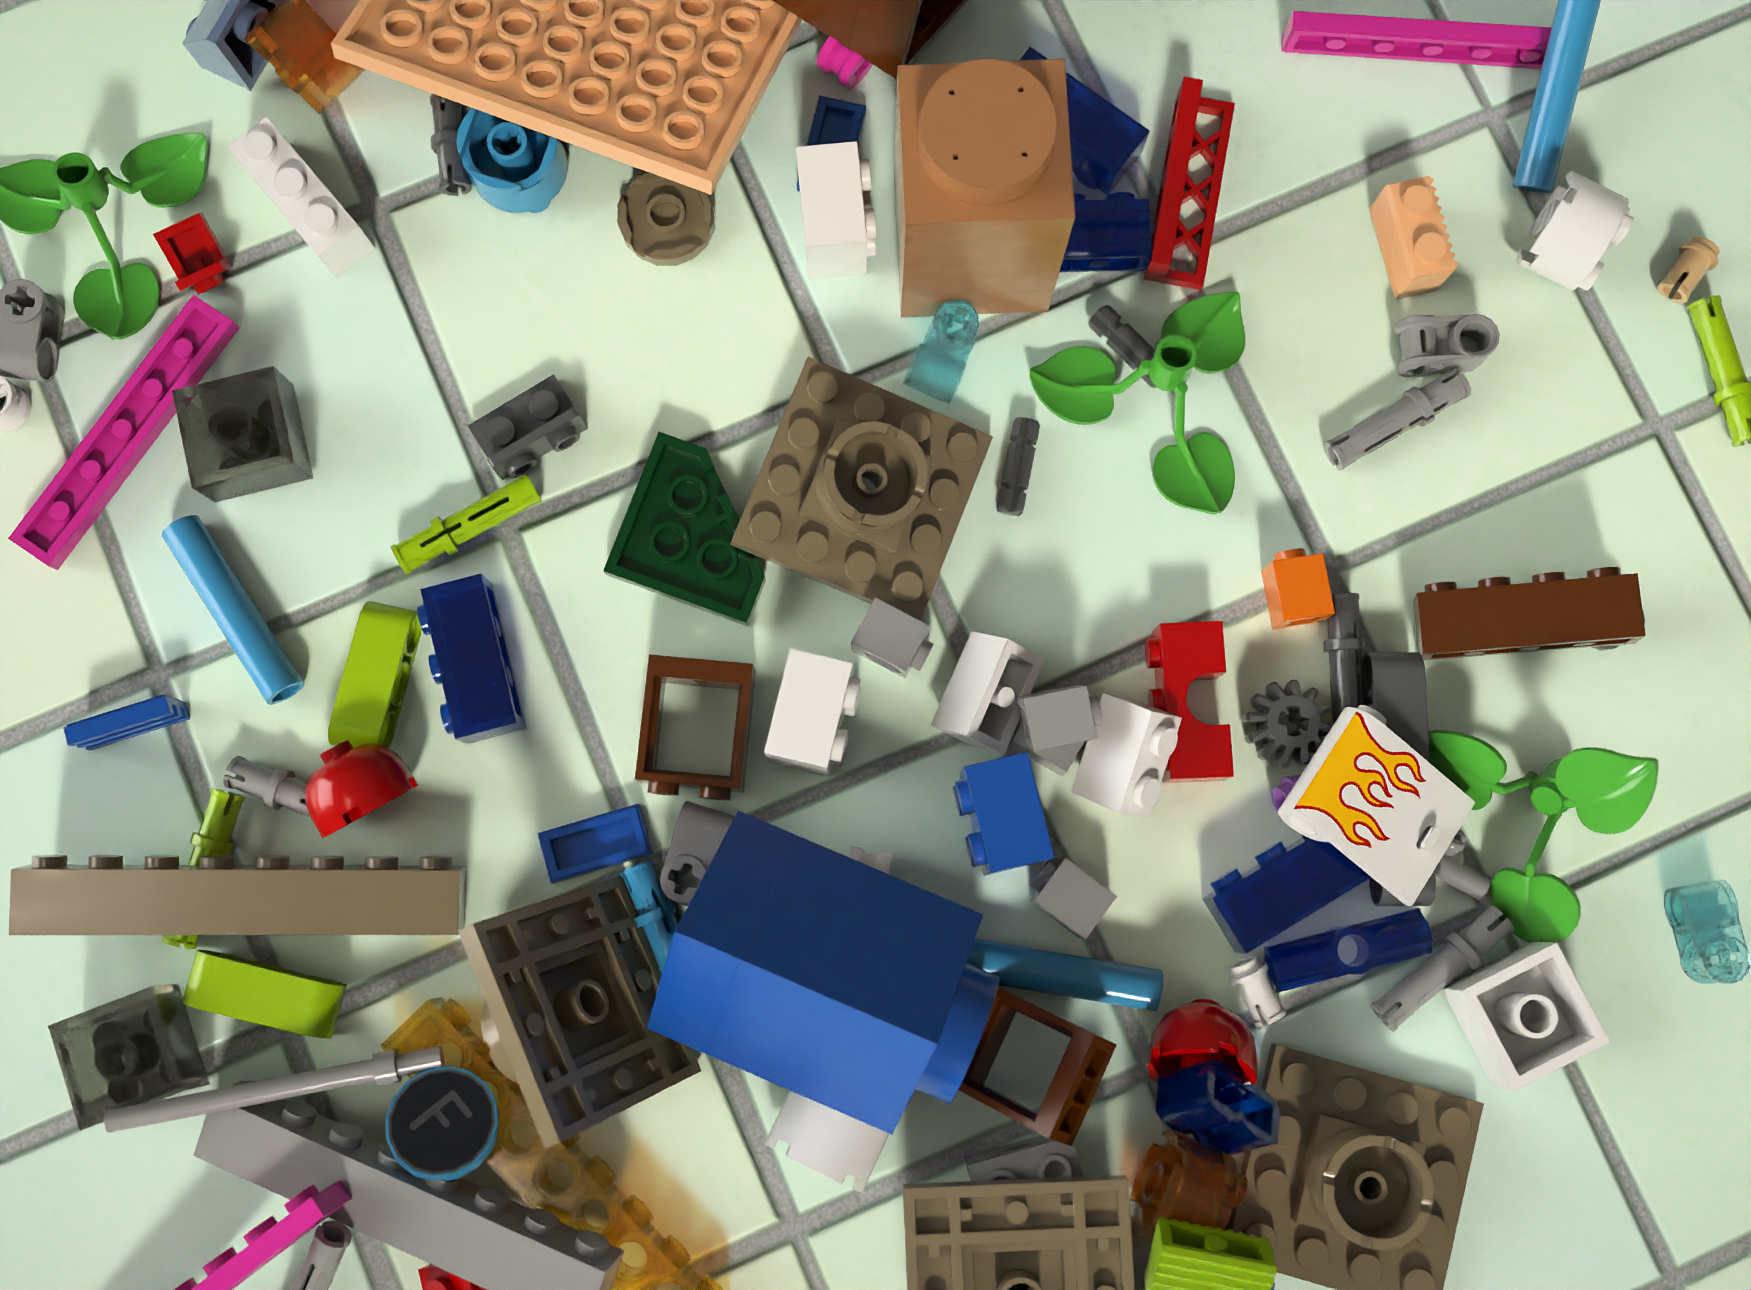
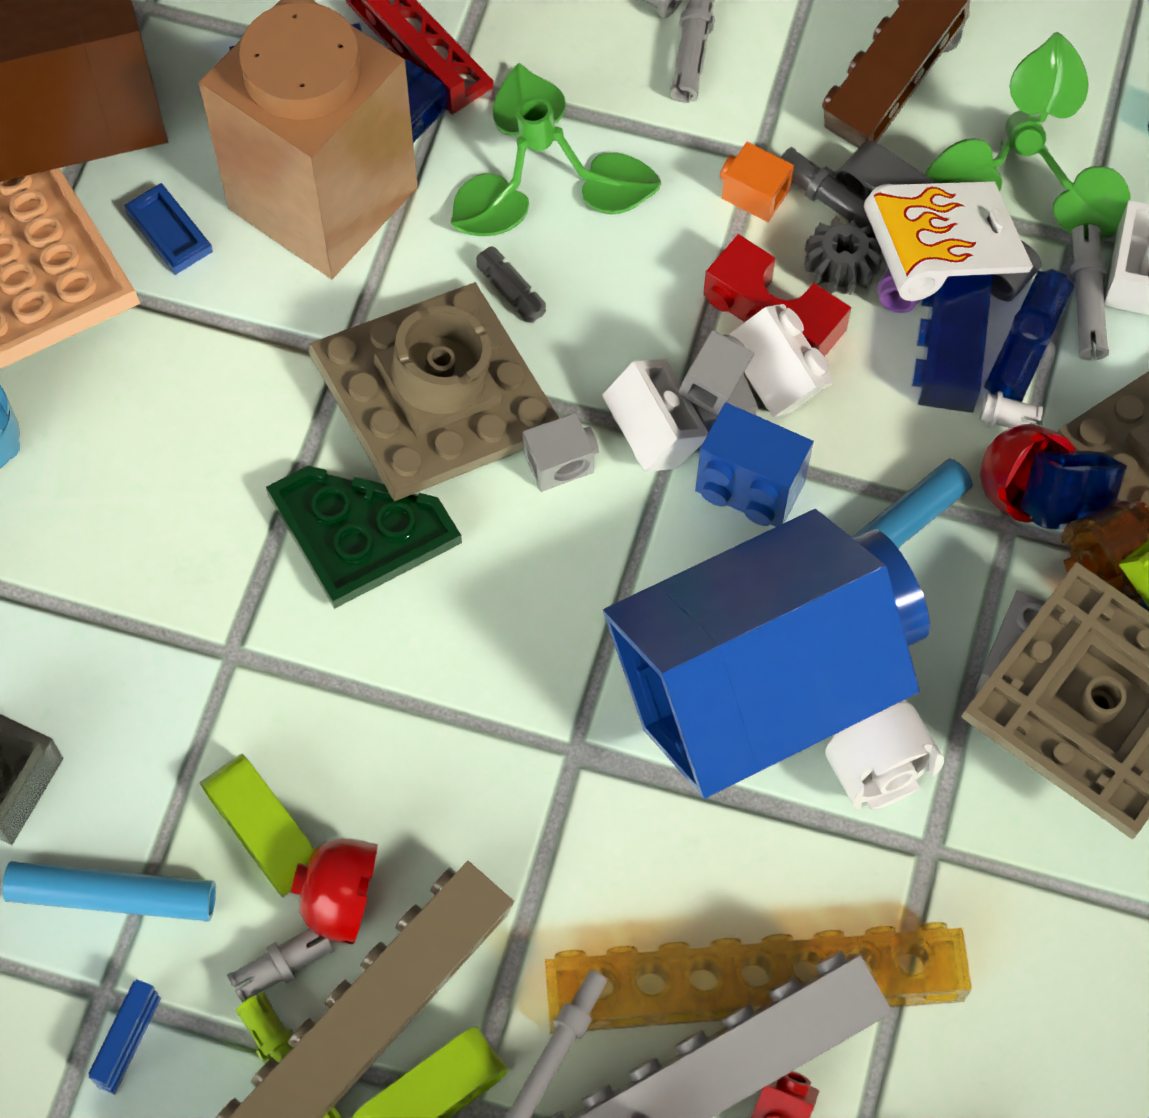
camera: 50 degrees left, 15 degrees down
black tile [386,1066,500,1181] -> none
lime pin [390,473,542,575] -> none
clear blue brick [417,573,527,744] -> none
dark tan piece [458,875,701,1149] -> none
dark grey bracket [468,374,588,480] -> none
blue tile [537,804,654,884] -> none
dark tan tile [617,172,715,266] -> none
dark azure pin [620,860,677,974] -> none
reddish brown window [635,654,756,801] -> none
light grey piece [660,801,735,906] -> none
white brick [764,648,861,777] -> none
white brick [796,141,876,279] -> none
dark pink wheel [816,36,873,90] -> none
clear light blue piece [903,300,979,404] -> none
reddish brown window [958,988,1117,1146] -> none
light grey brick [1029,858,1117,939] -> none
dark grey axle [1088,305,1156,388] -> none
light grey arm [1435,829,1491,900] -> none

